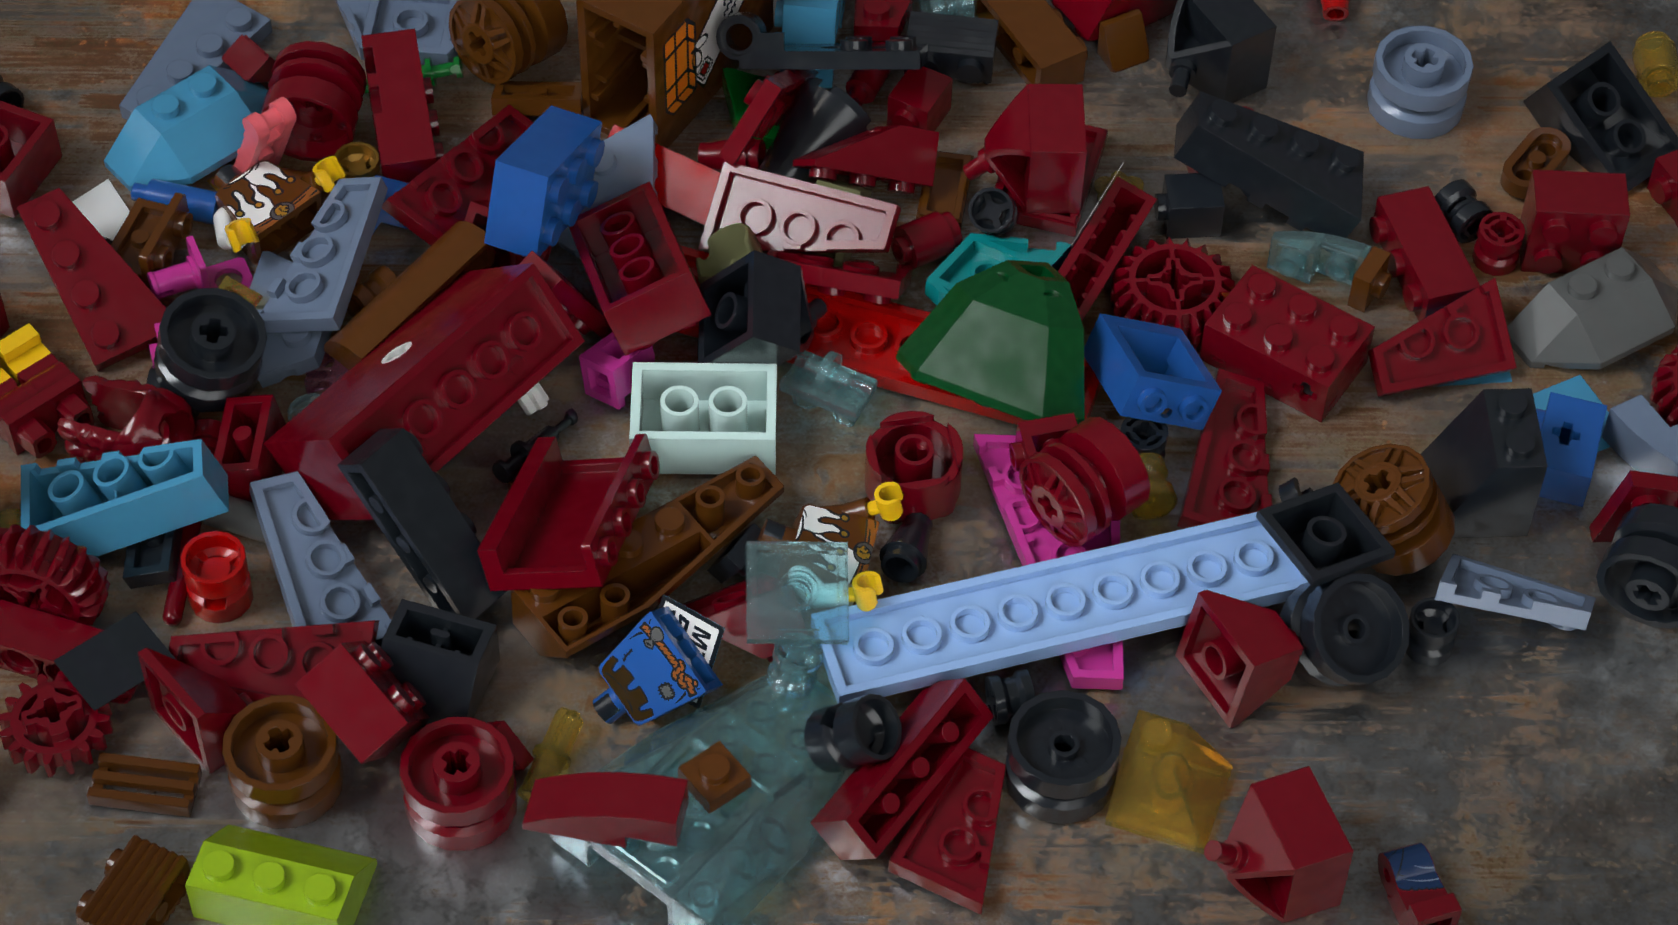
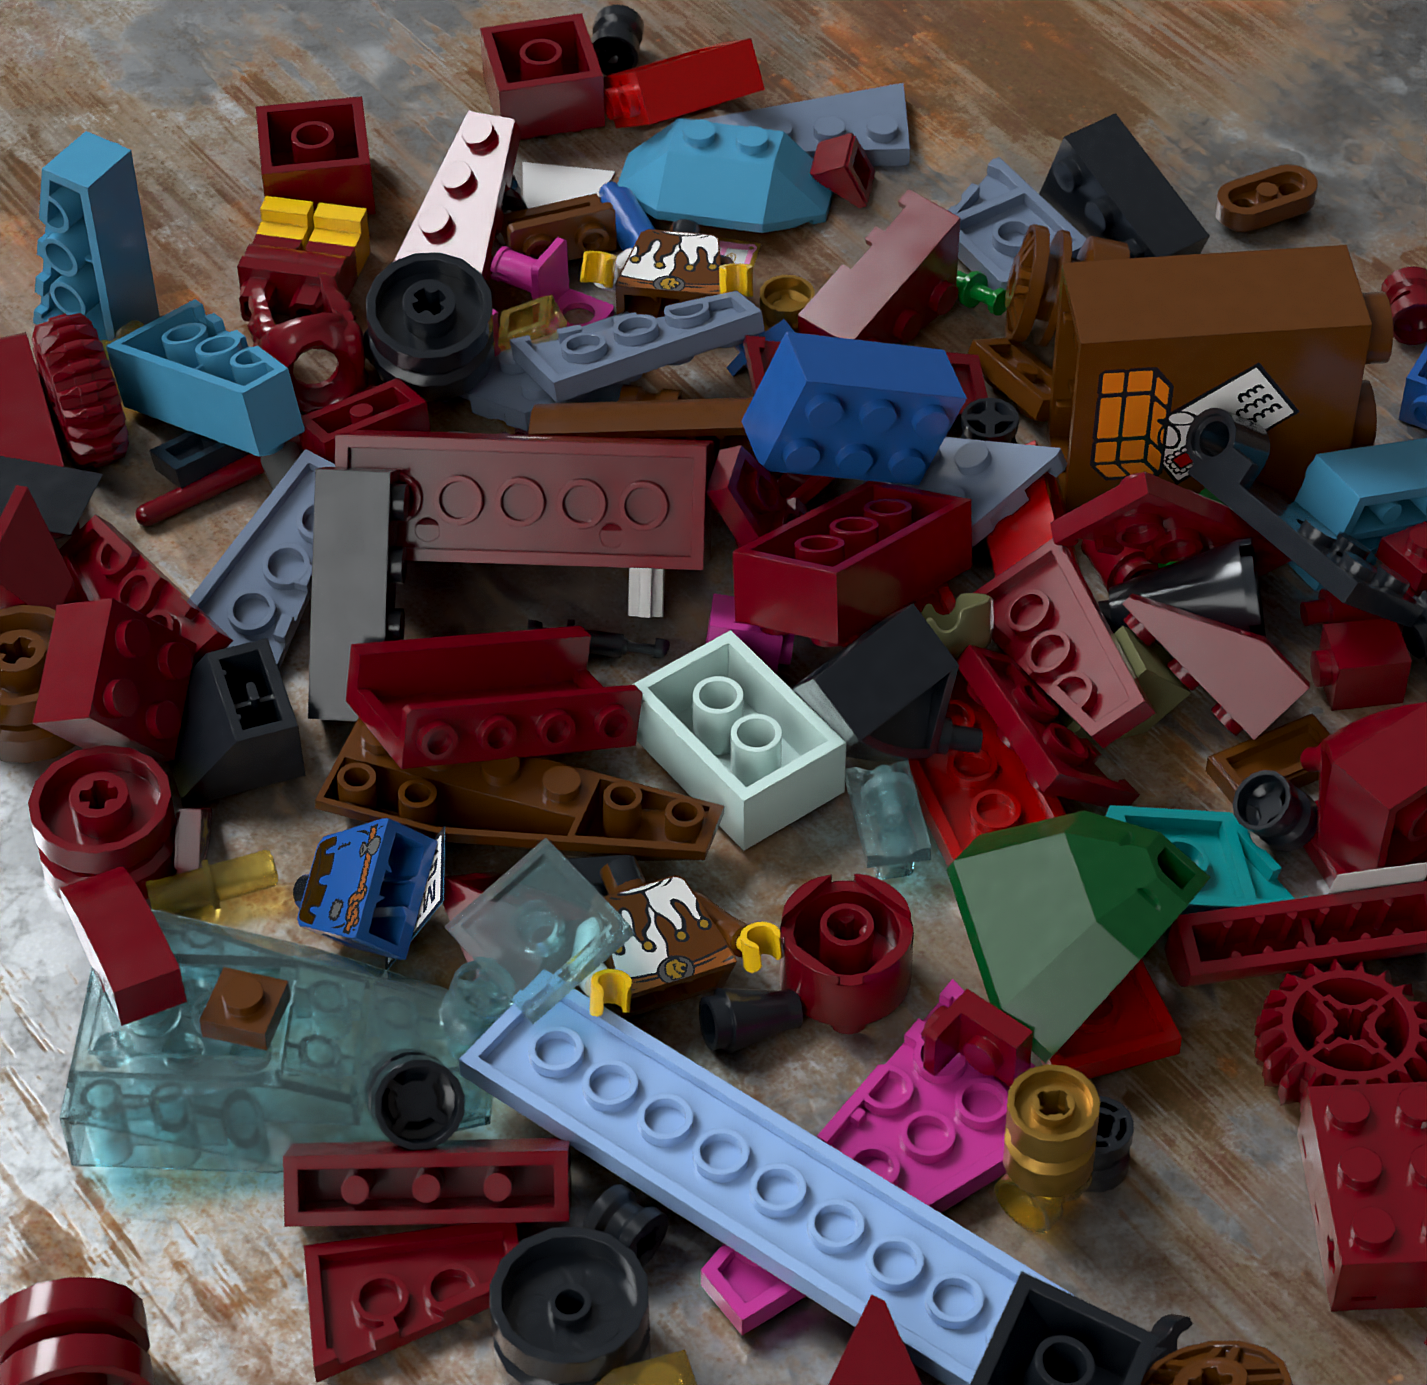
camera: 55 degrees right, 5 degrees down
red wheel [180,531,254,624] -> none
coral plate [234,97,297,173] -> none
dark red wheel [261,41,367,162] -> none
dark red brick [891,211,962,270] -> none
dark red wheel [1019,417,1151,547] -> none
blue window [1084,313,1222,430] -> none
dark red wing [1177,368,1272,529] -> none
none -> red window [603,38,765,128]
none -> pearl gold wheel [1003,1064,1100,1197]

